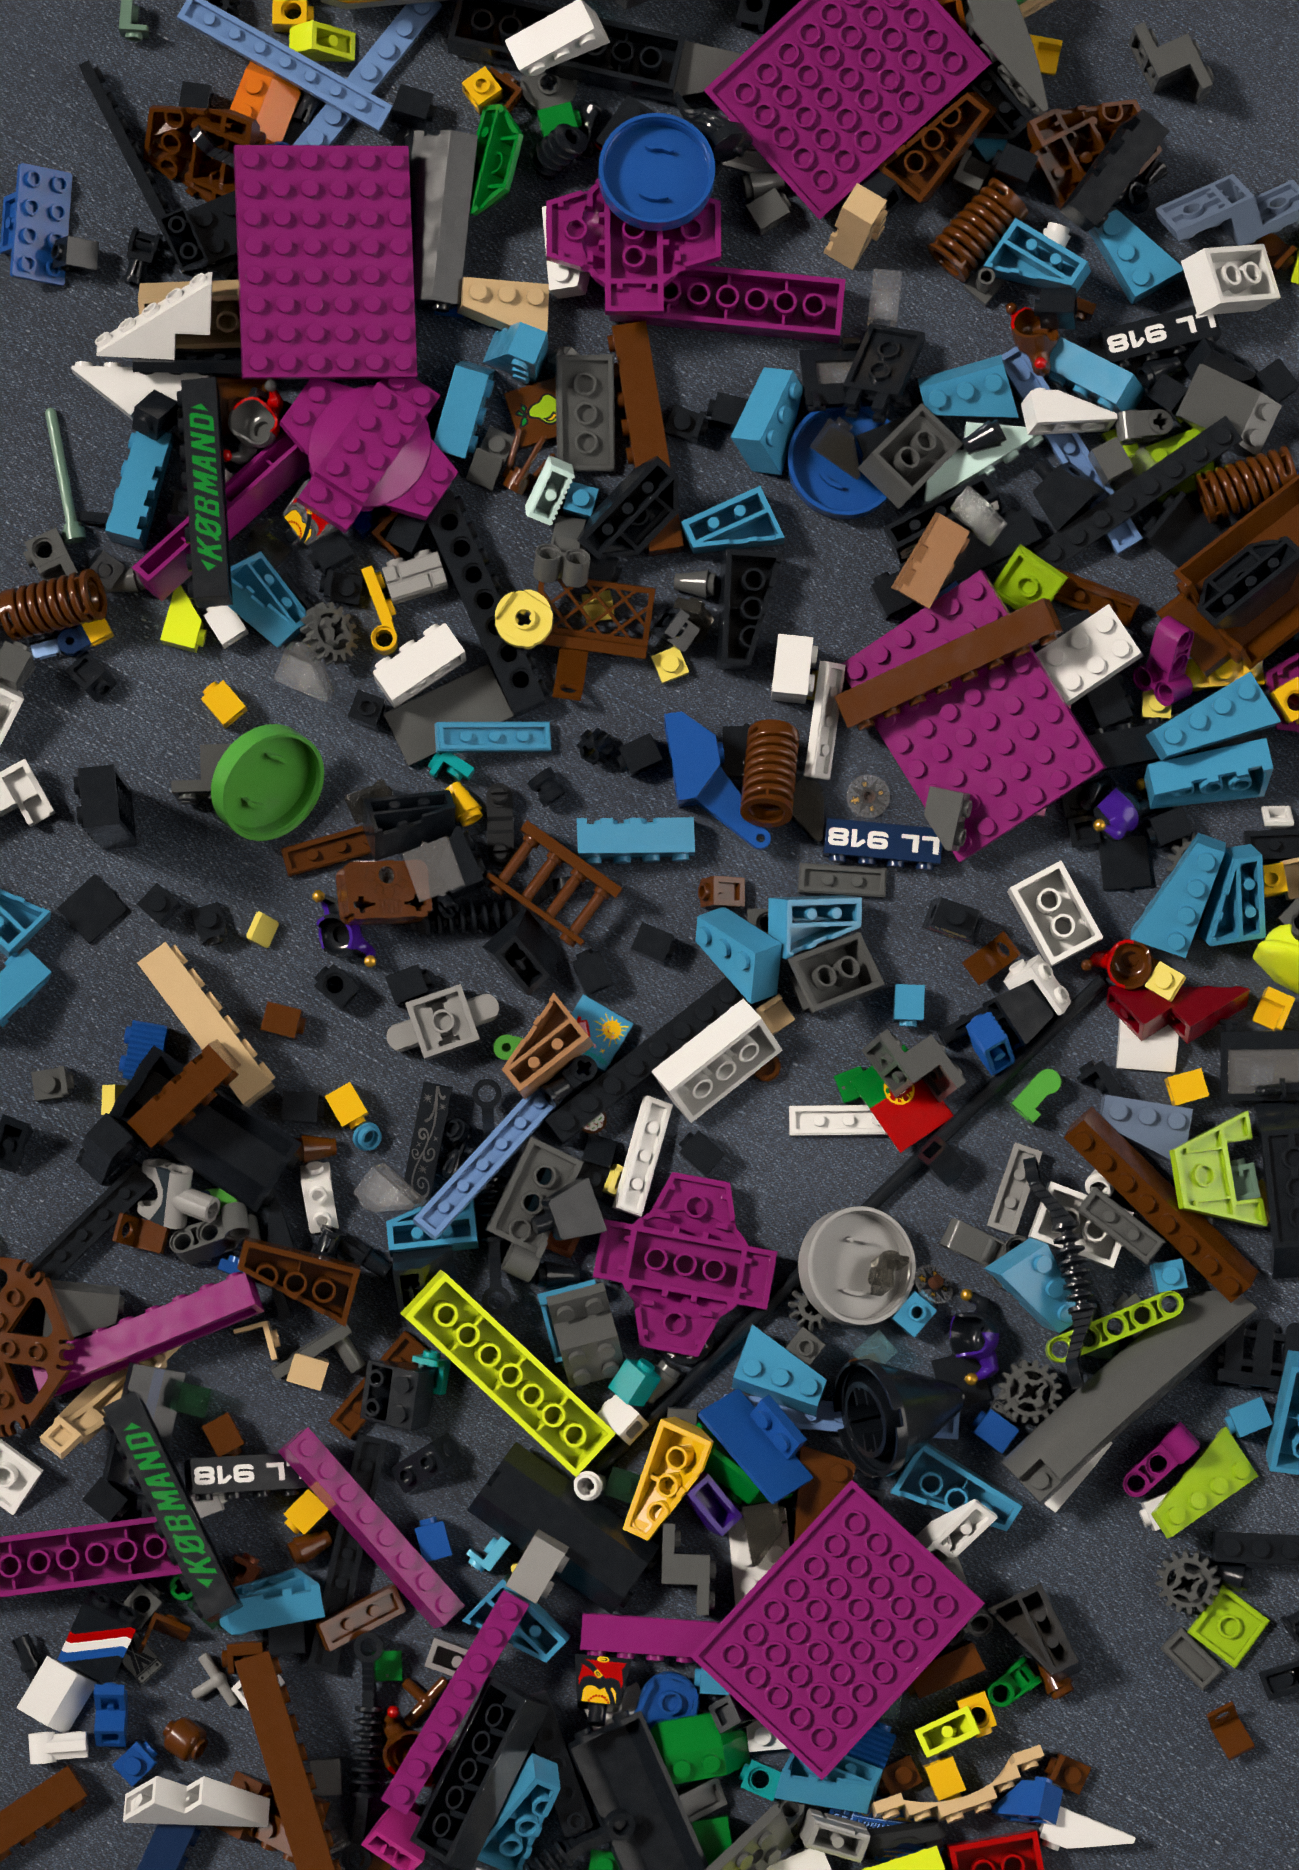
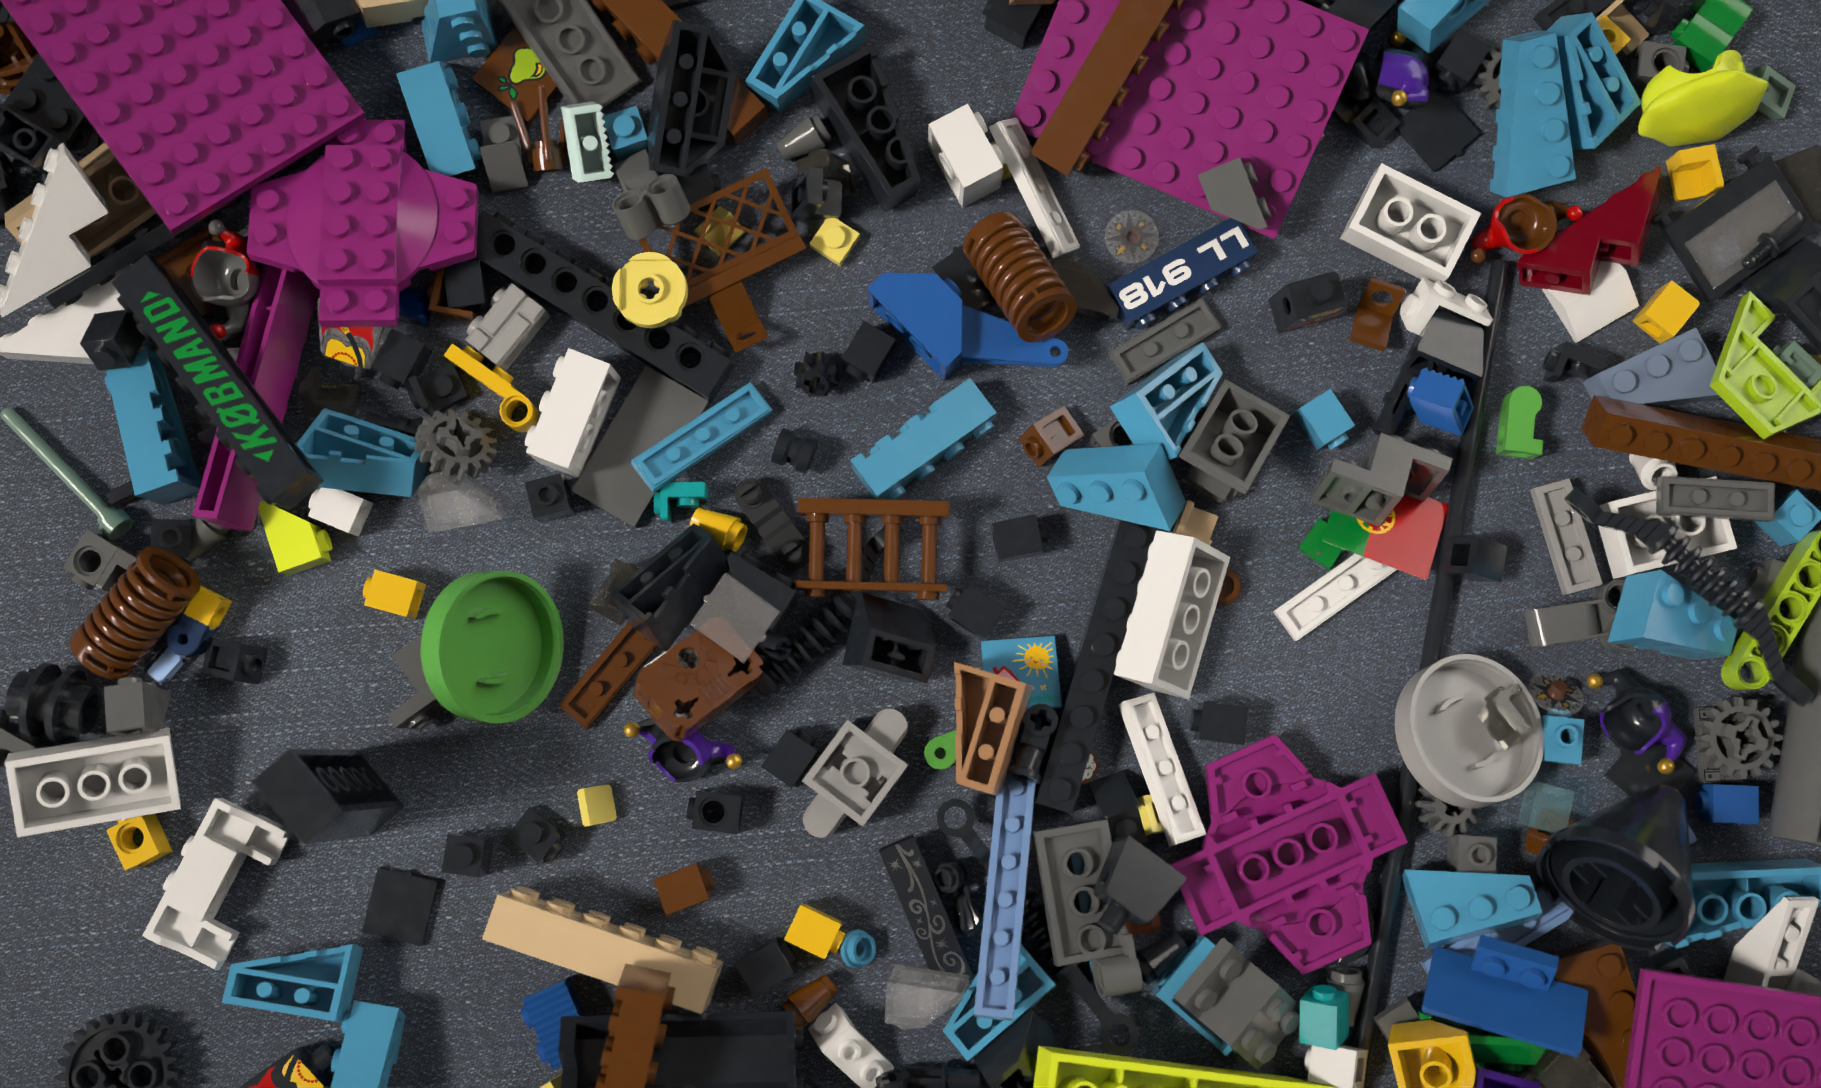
camera: 30 degrees left, 0 degrees up
light yellow plate [1145,961,1186,1002] -> none

